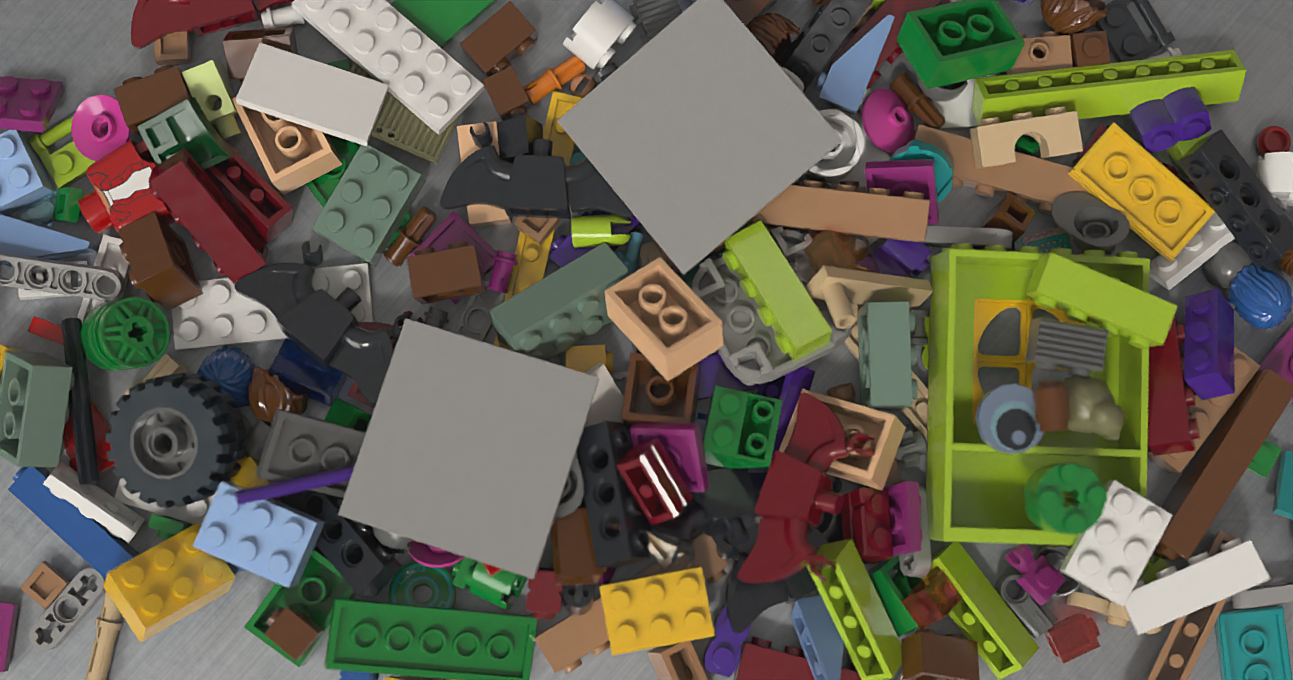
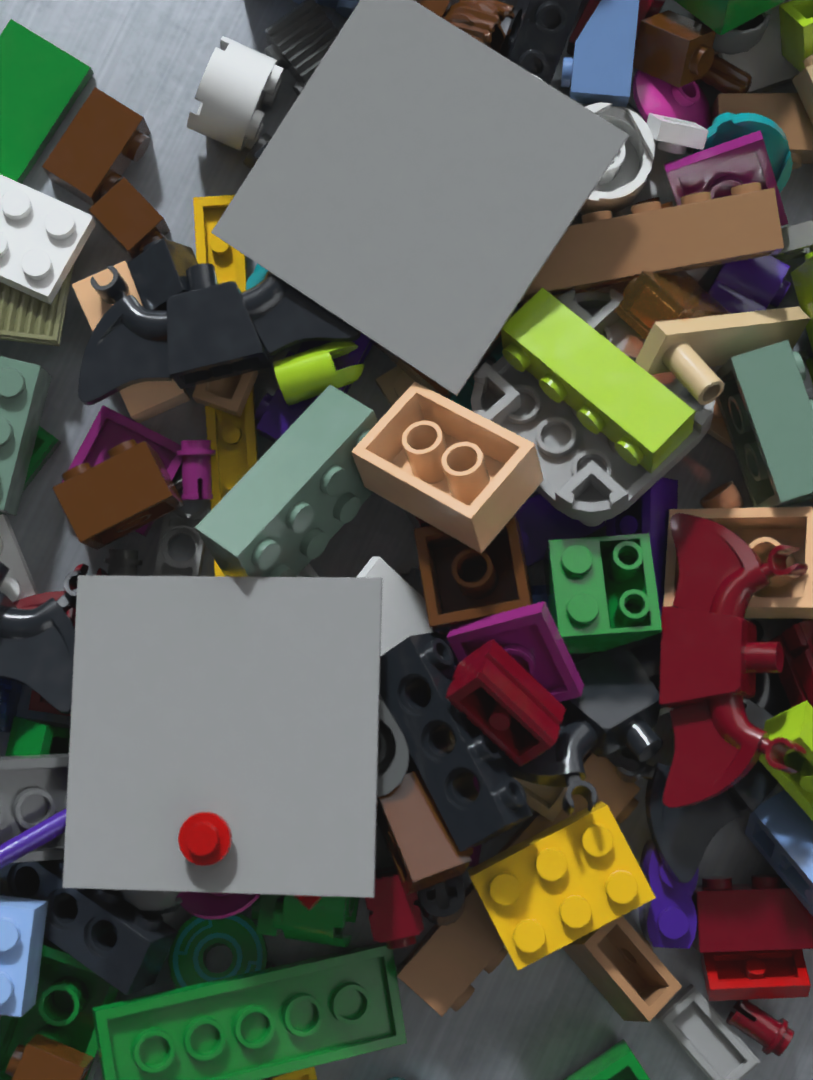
camera: 20 degrees left, 0 degrees up
reddish brown axle [384,206,437,267] -> none
orange axle [523,55,586,105] -> none
yellow brick [565,345,614,373] -> none
nougat hinge [570,74,597,98] -> none
medium azure plate [614,232,643,276] -> none
none -> red plate [178,812,232,866]
none -> reddish brown brick [633,10,716,87]
none -> white plate [647,113,709,155]

